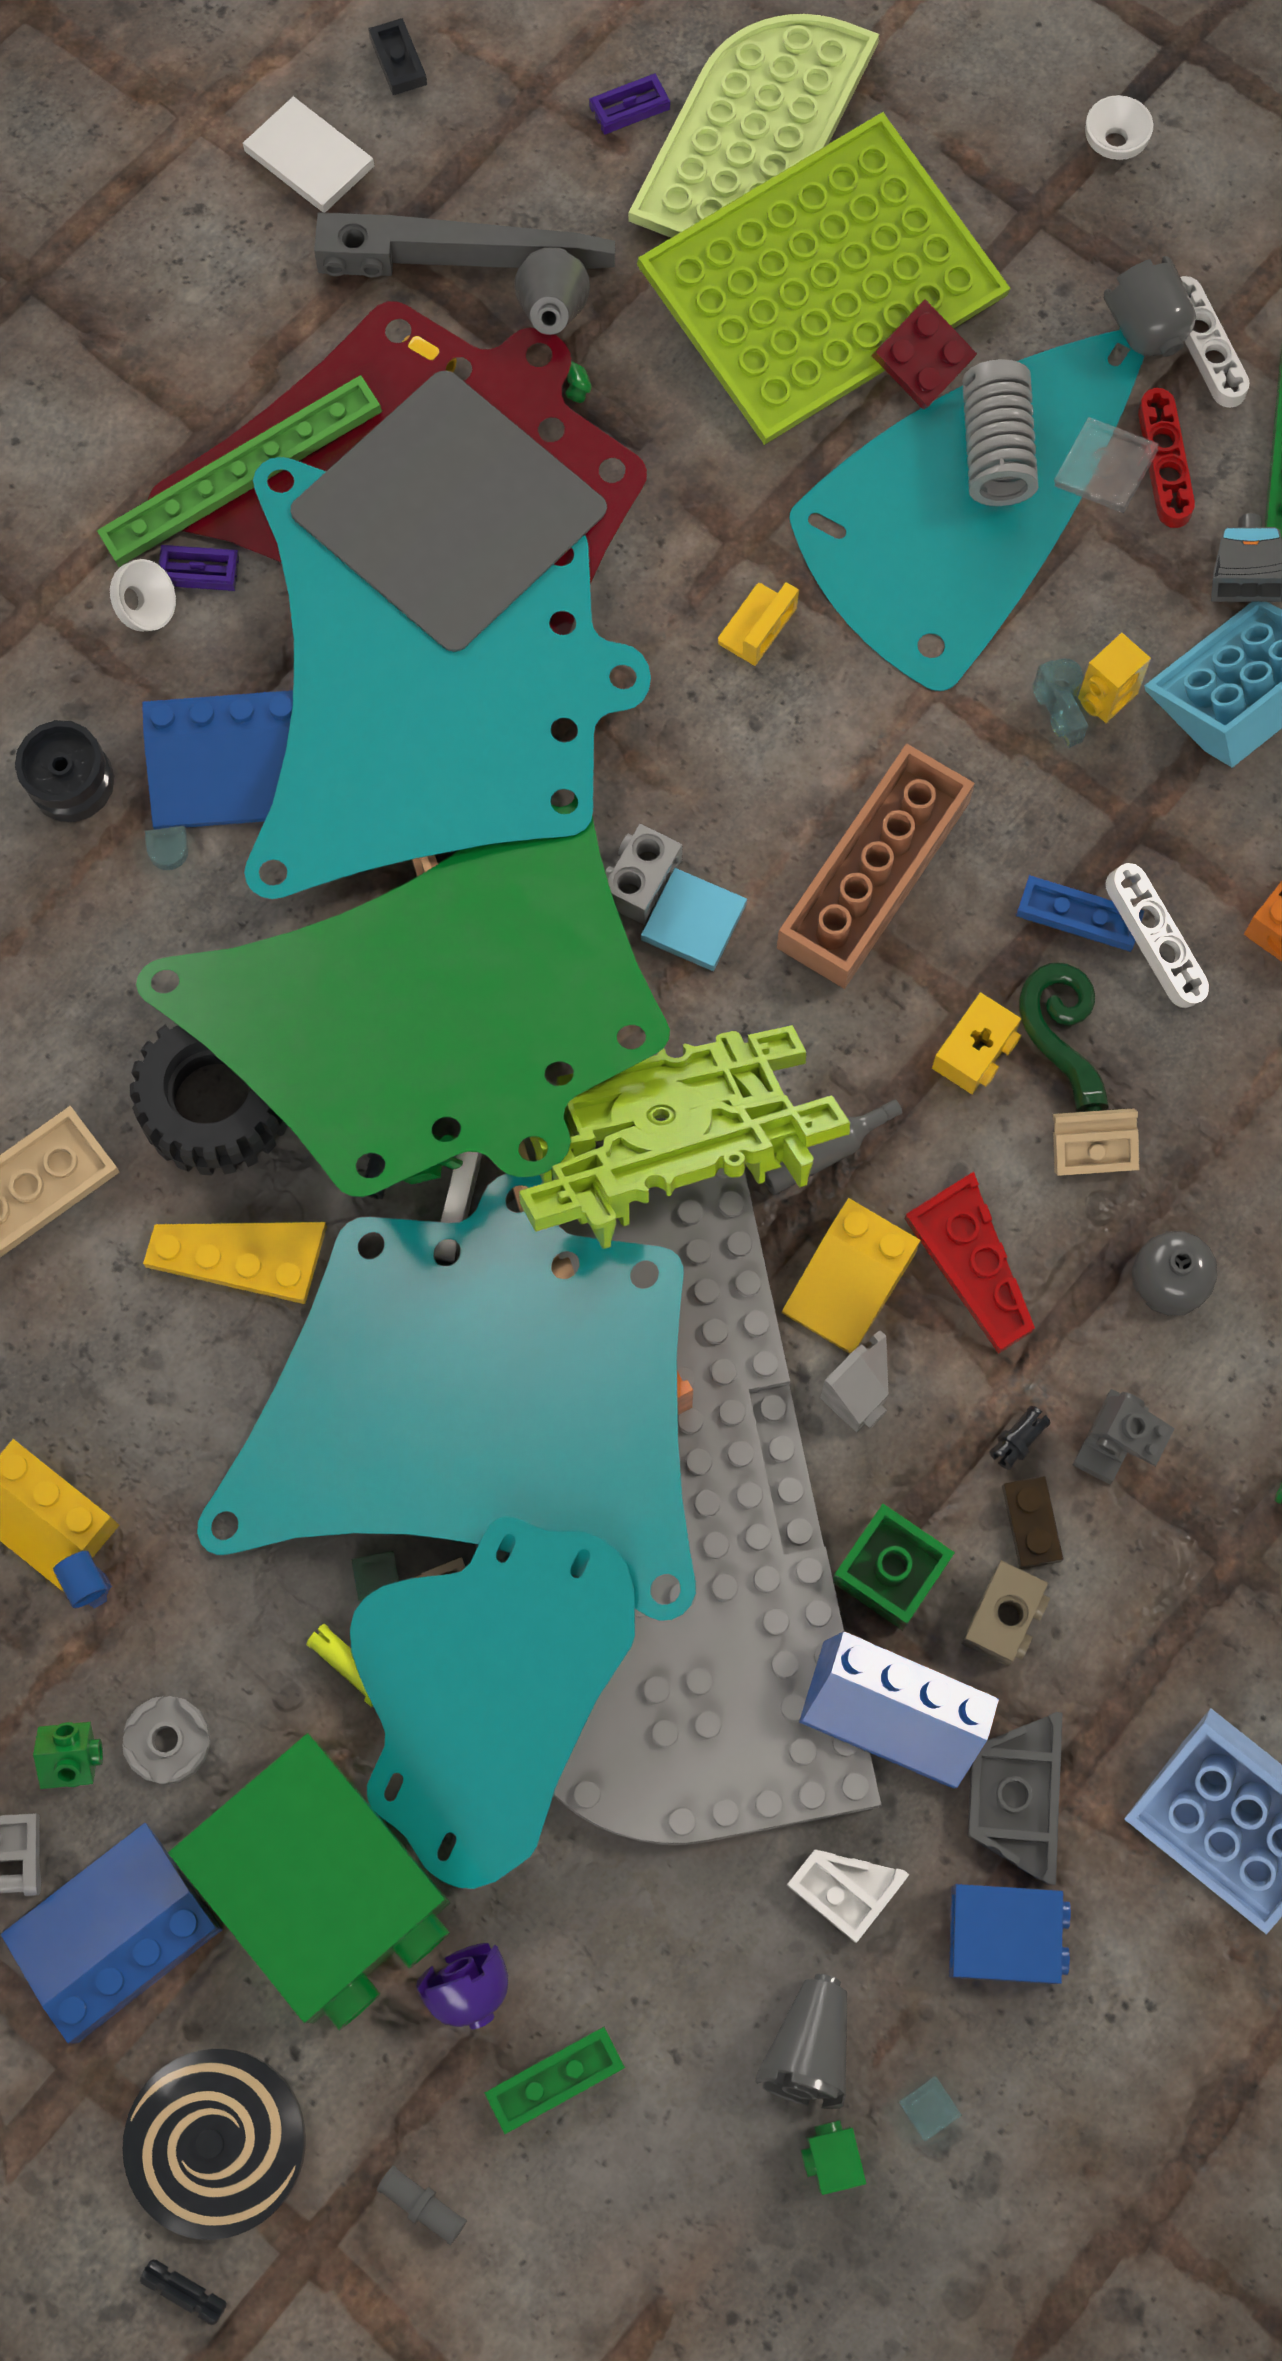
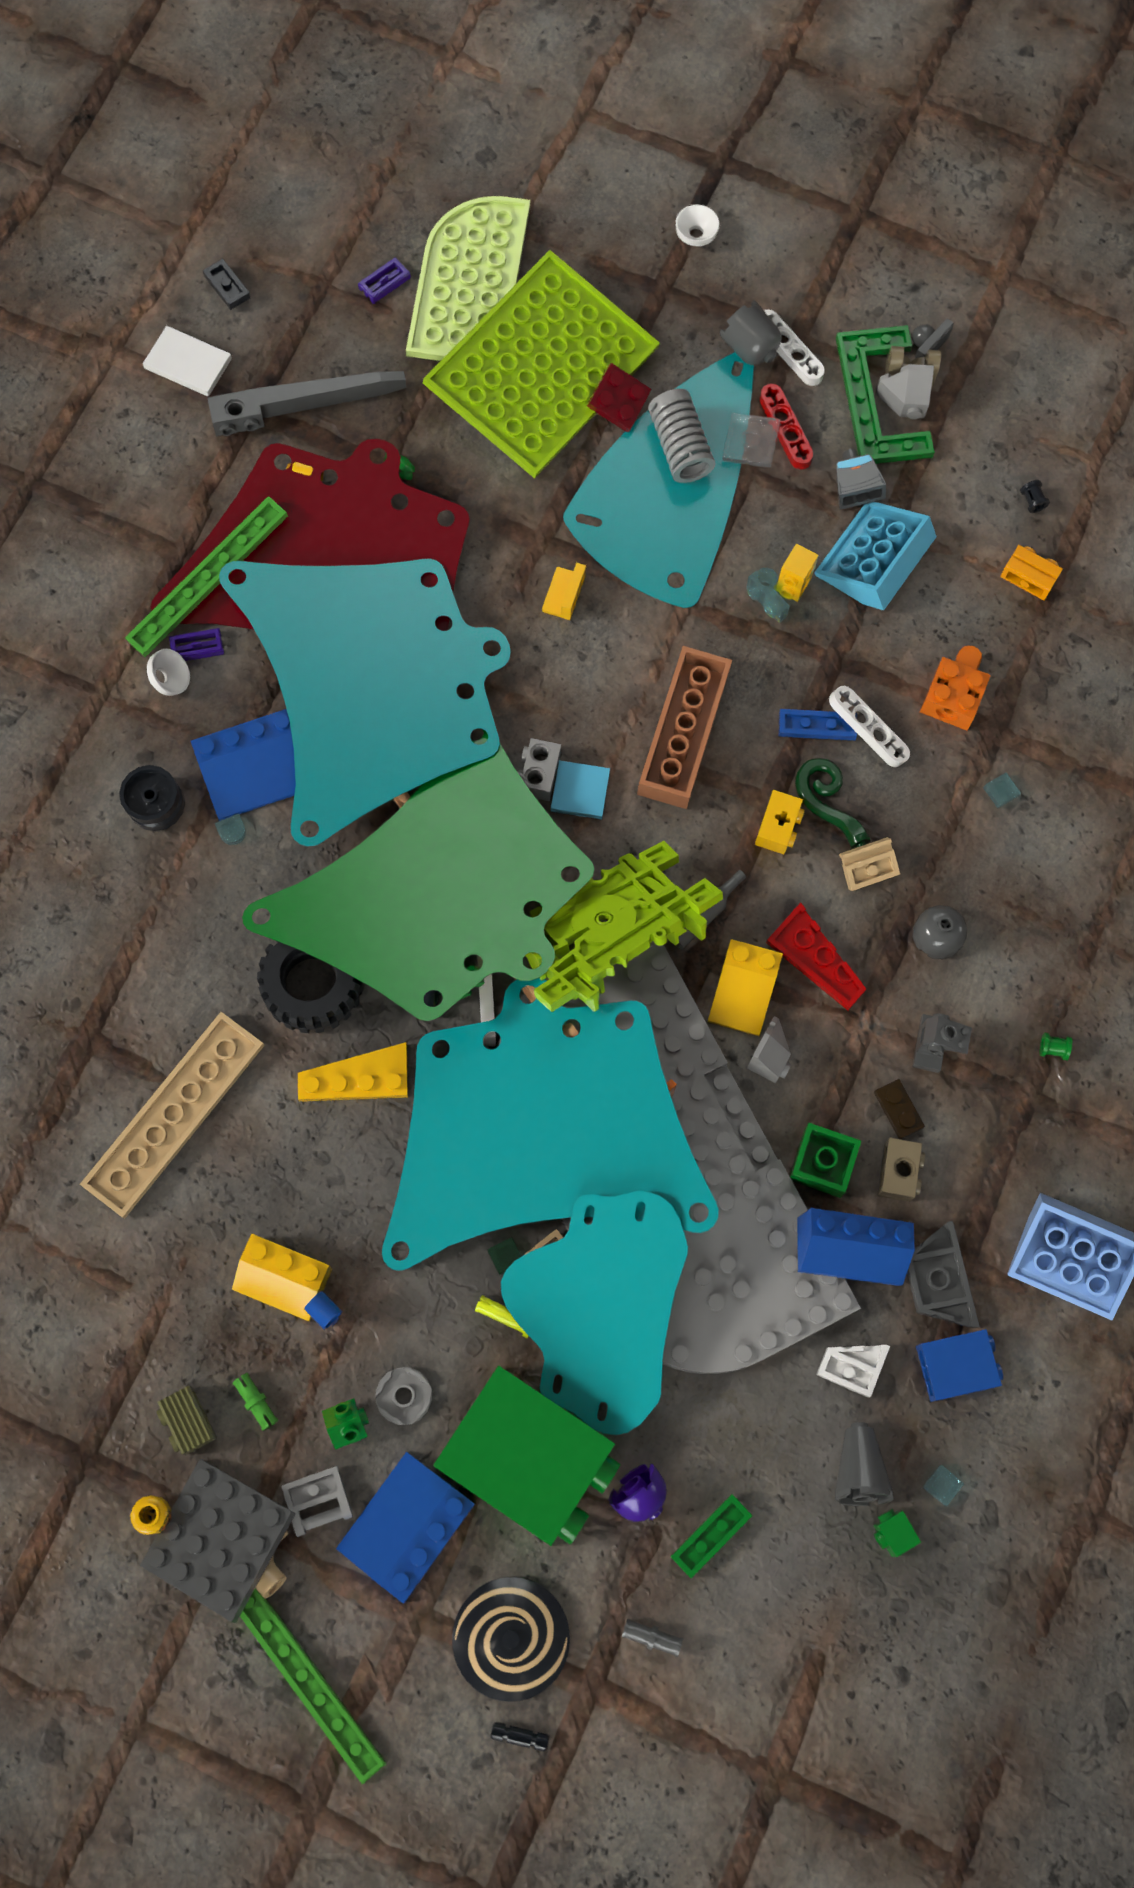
camera: 20 degrees left, 0 degrees up
dark grey piece [291,371,607,652] -> none
dark grey cone [515,248,590,335] -> none
black pin [989,1406,1051,1470] -> none

